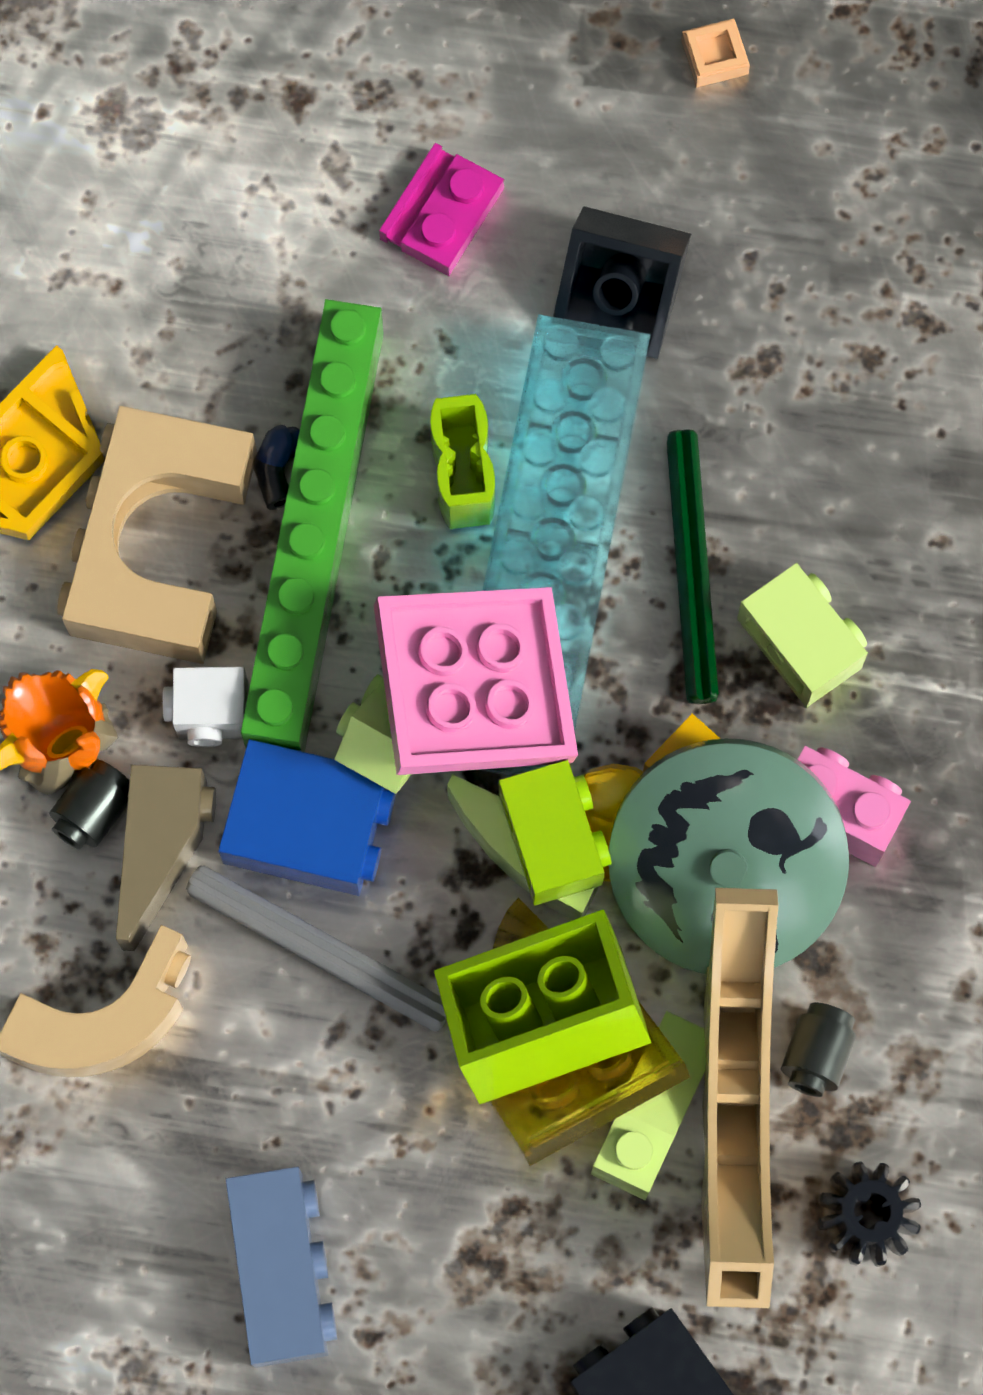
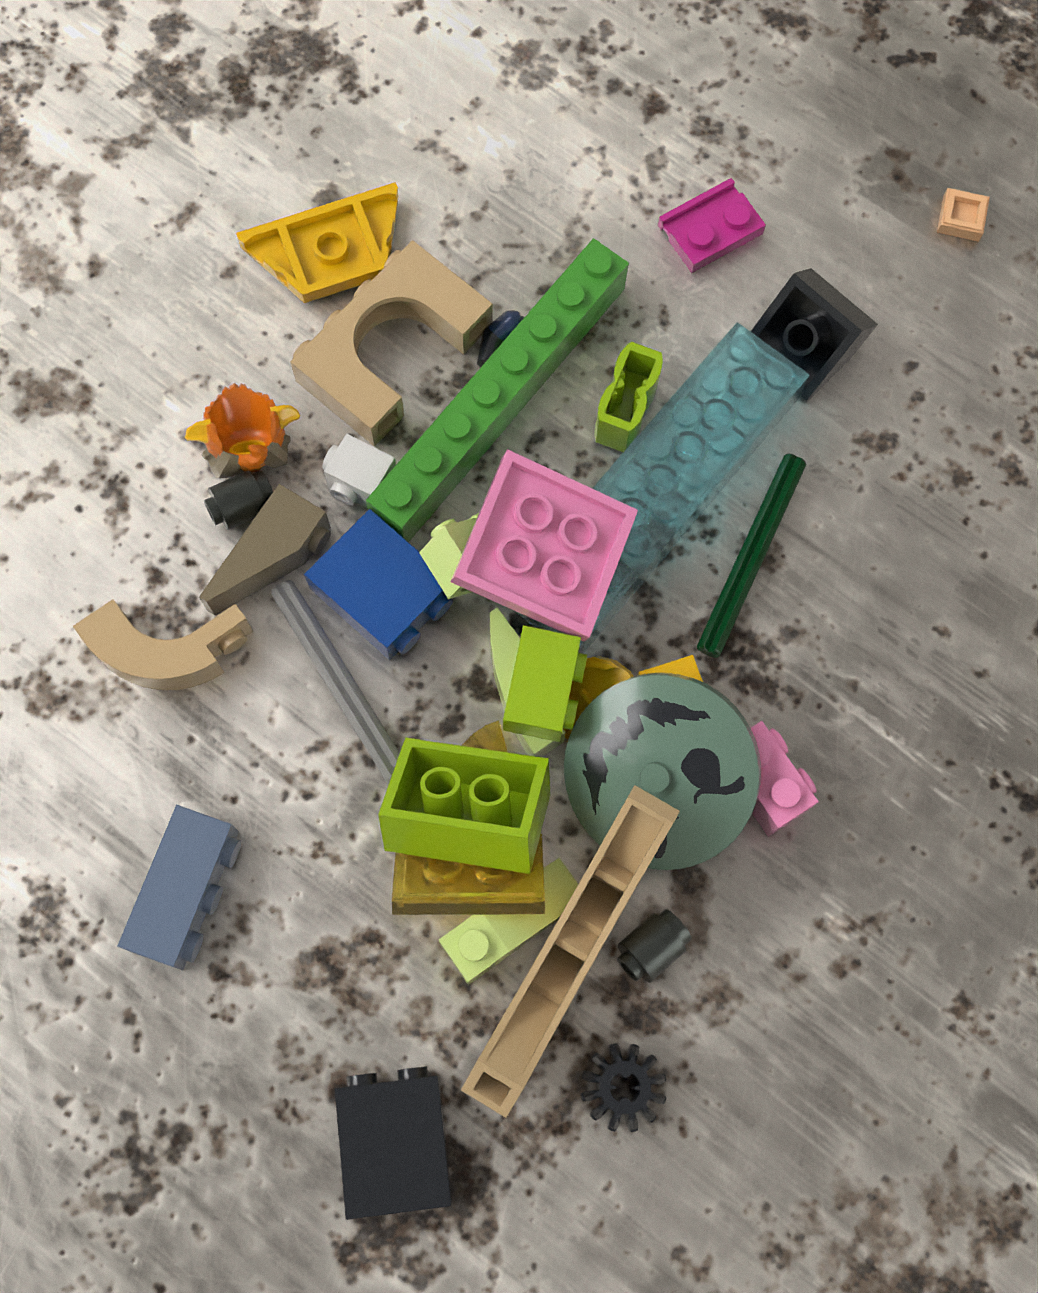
camera: 25 degrees right, 0 degrees up
yellowish green brick [737,563,868,708] -> none

